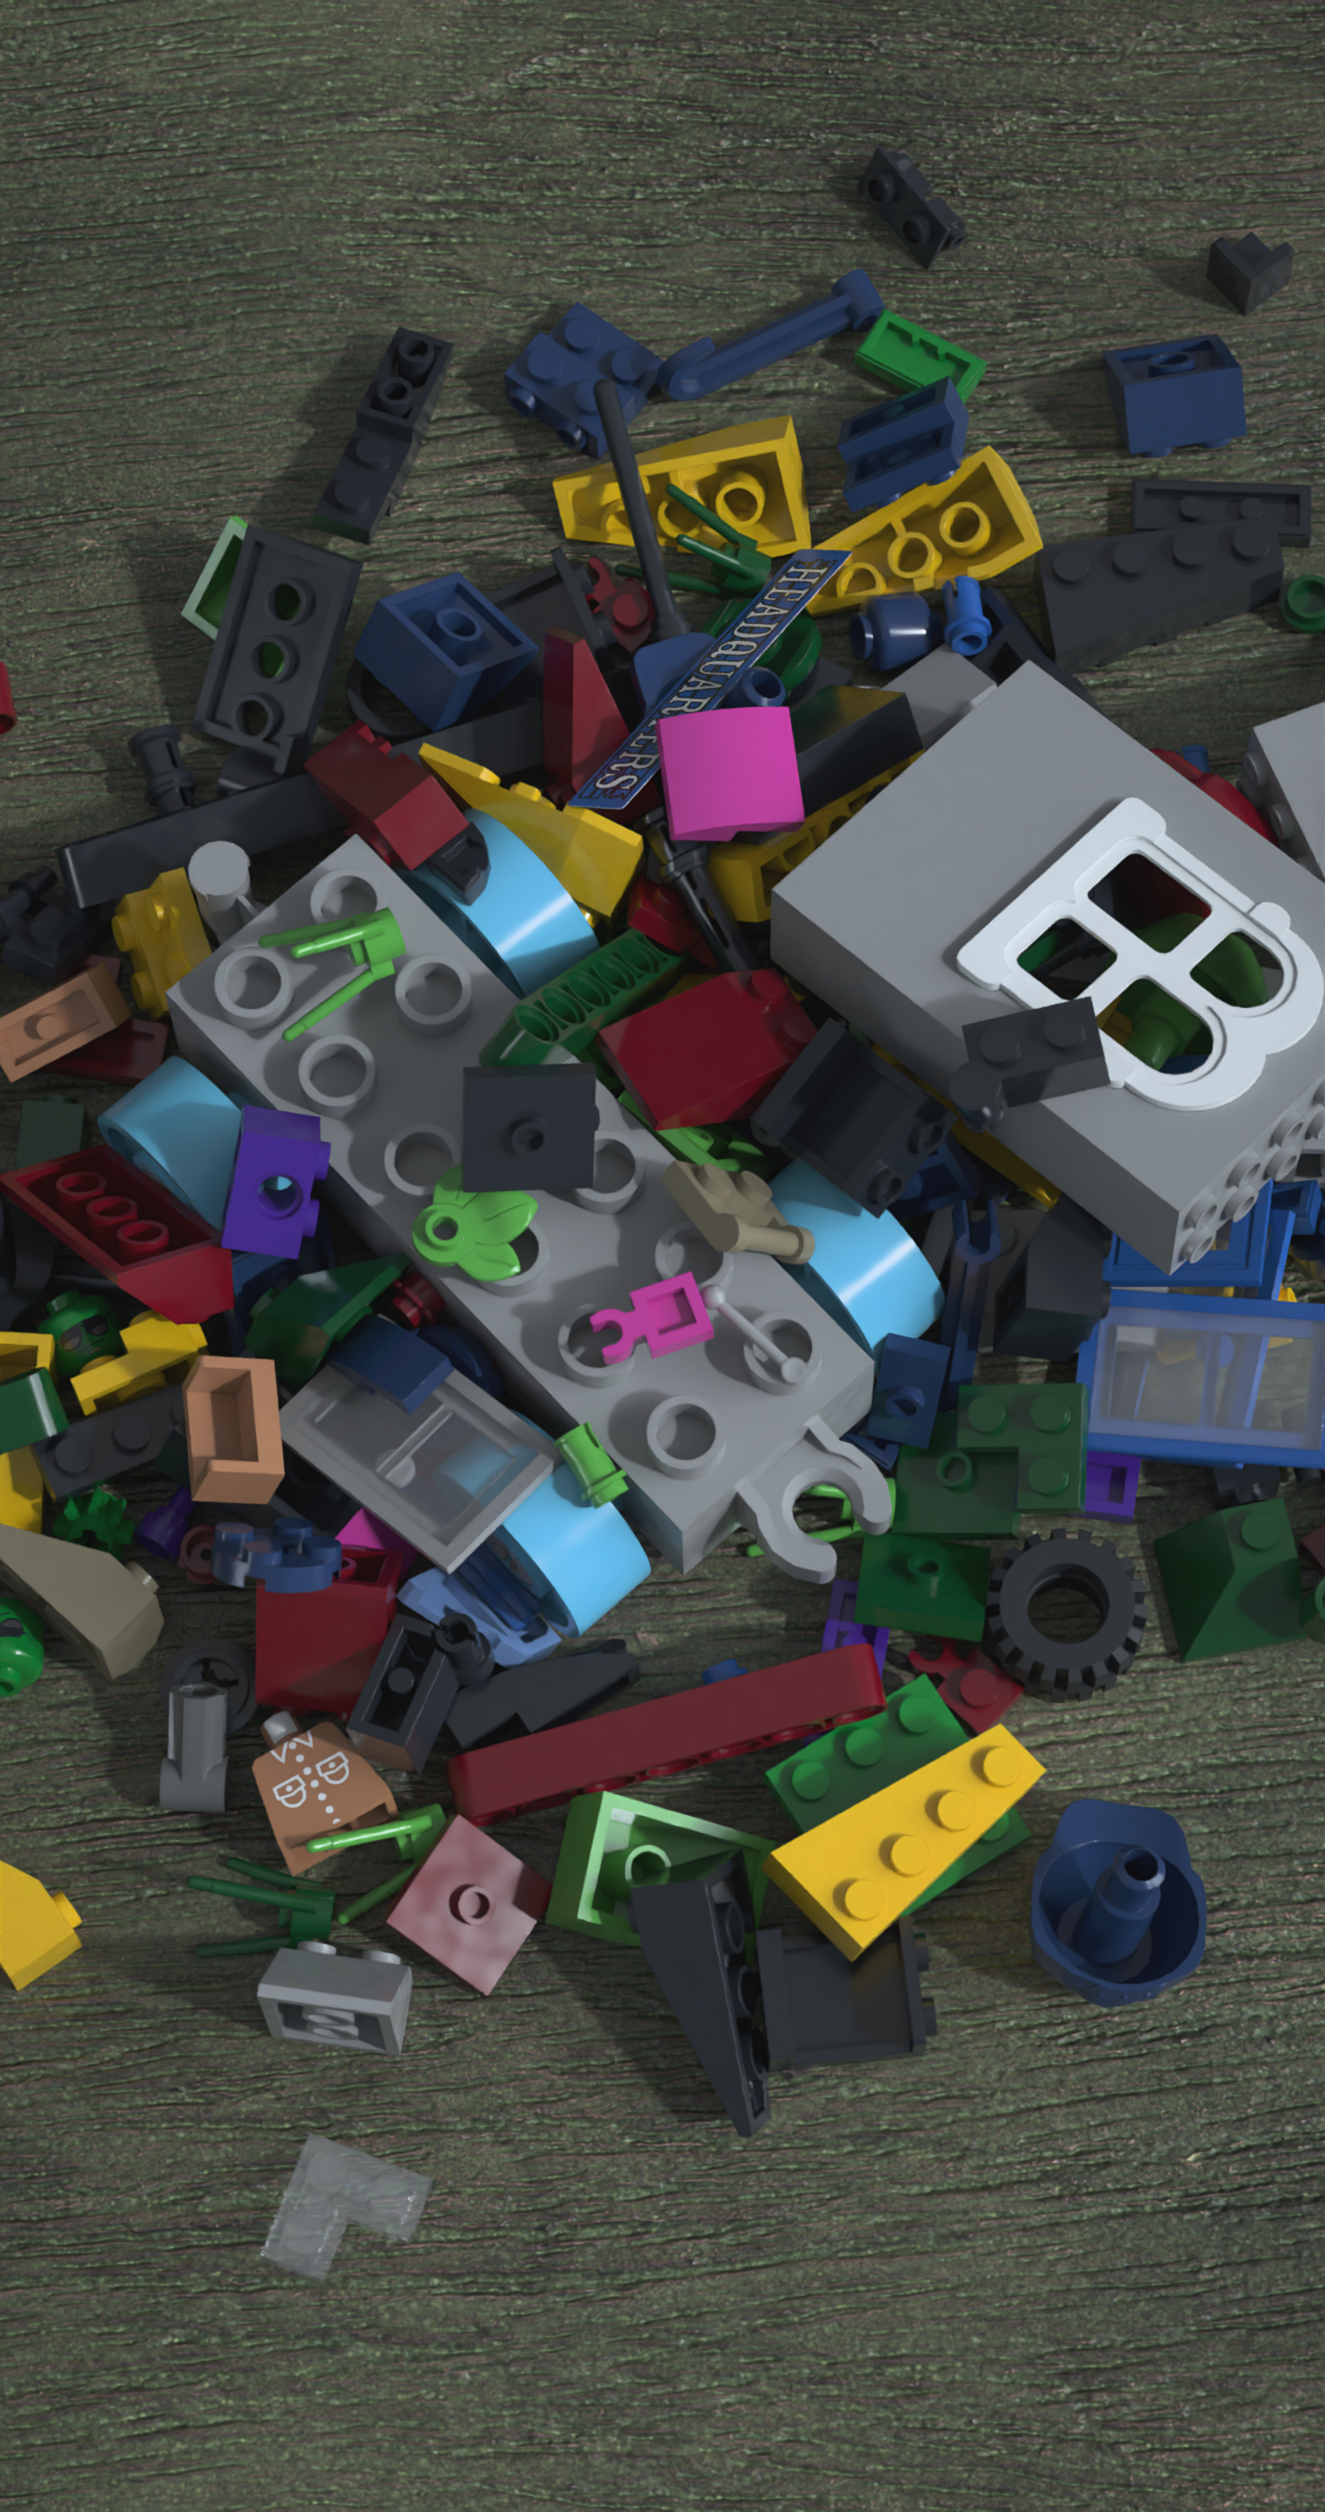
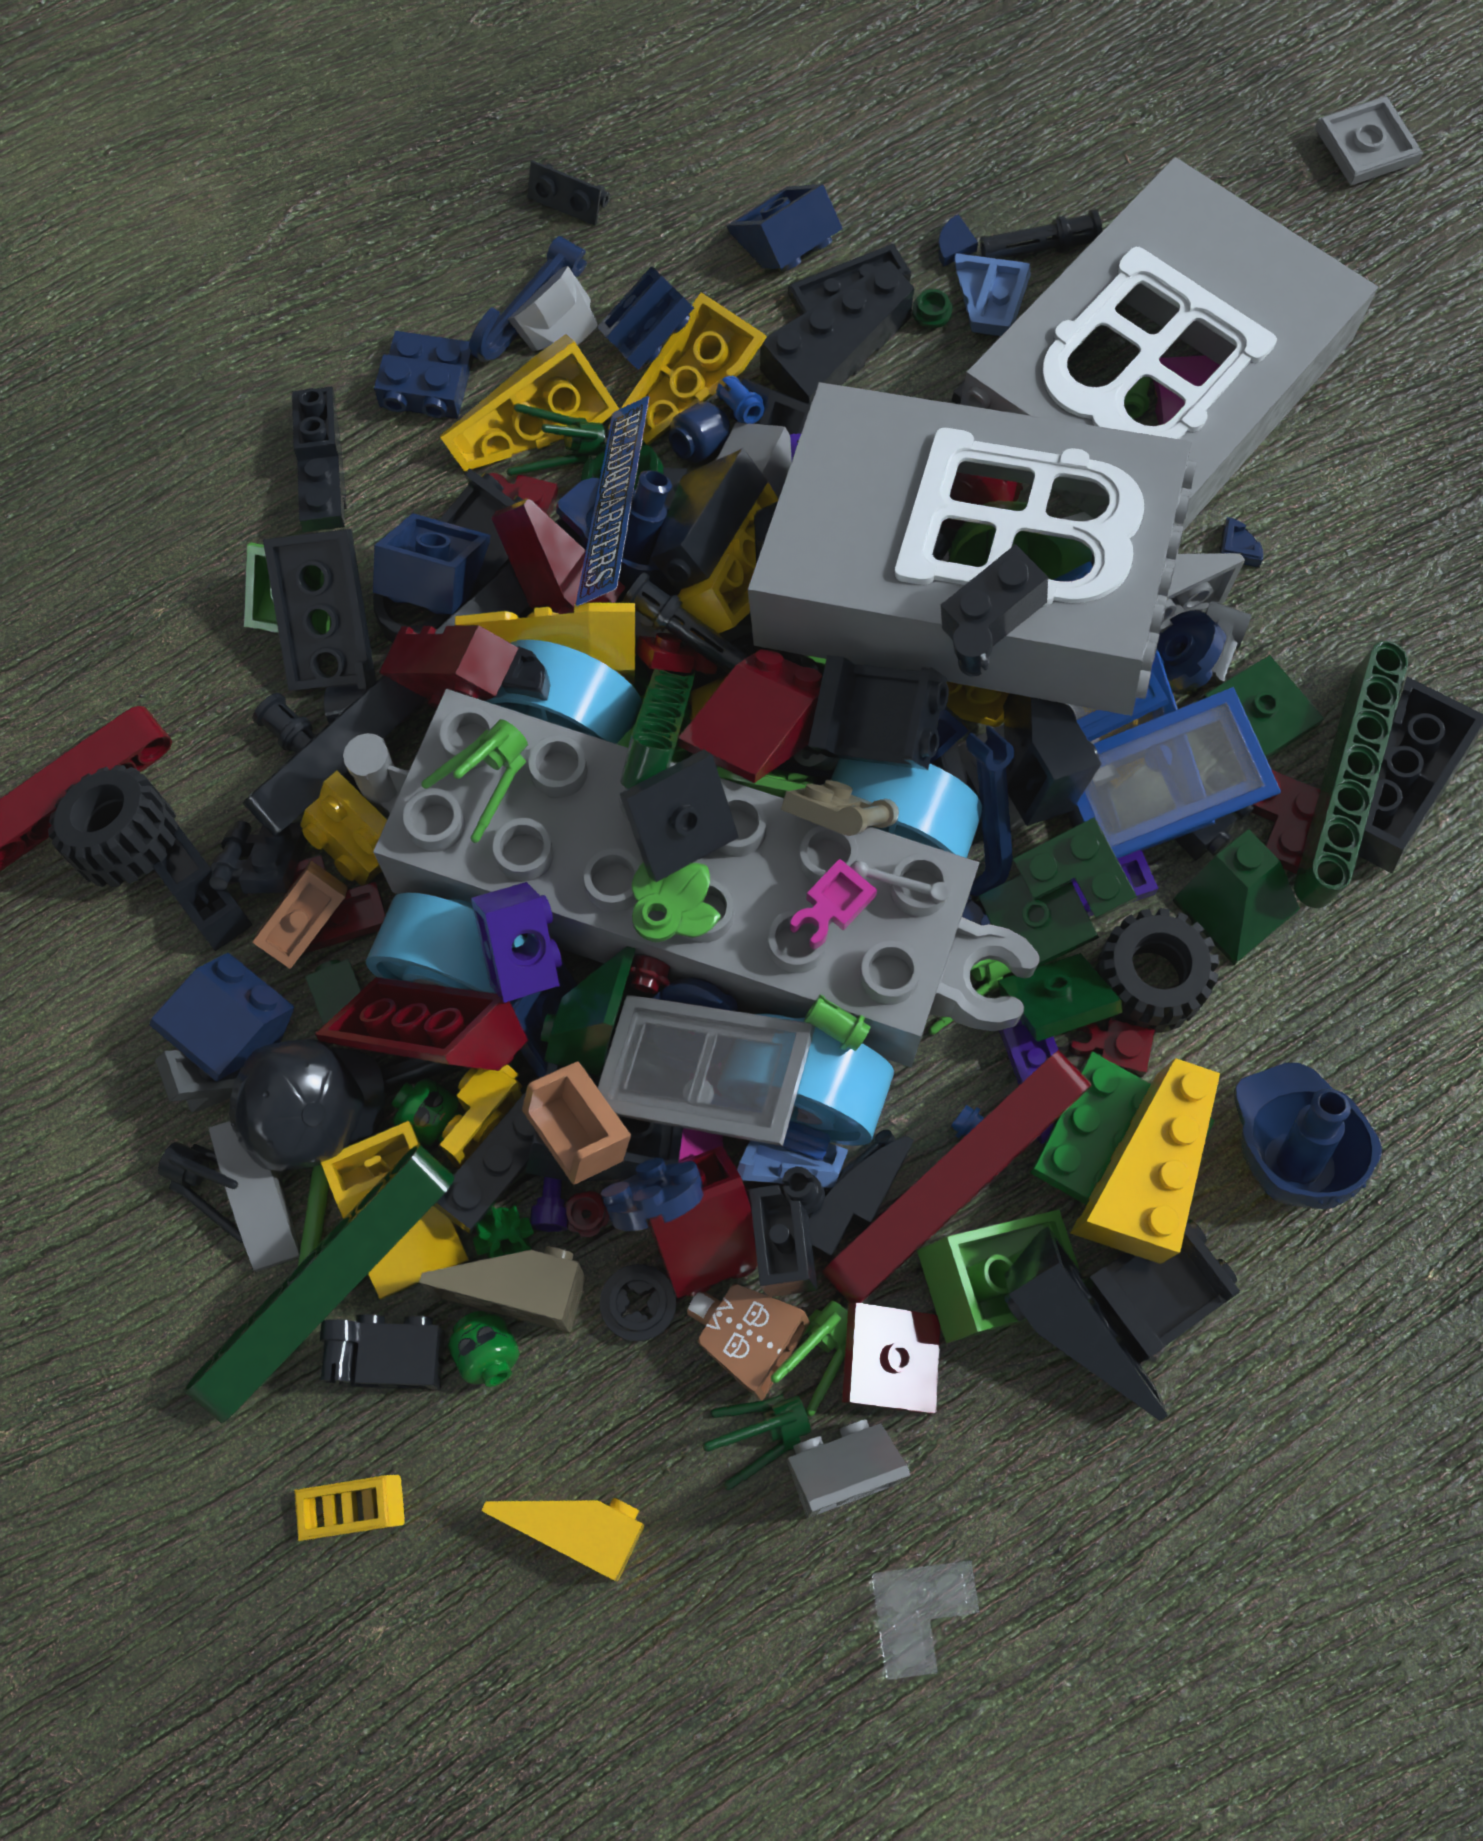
camera: 30 degrees left, 0 degrees up
dark grey piece [160,1682,231,1814] -> none
dark blue slope [325,1314,454,1416] -> none
black piece [593,378,696,645] -> none
dark pink slope [655,707,805,841] -> none
green plate [854,309,987,405] -> none
dark blue plate [866,1333,951,1449] -> none
black panel [1206,232,1295,316] -> none
none -> light grey slope [508,266,598,351]

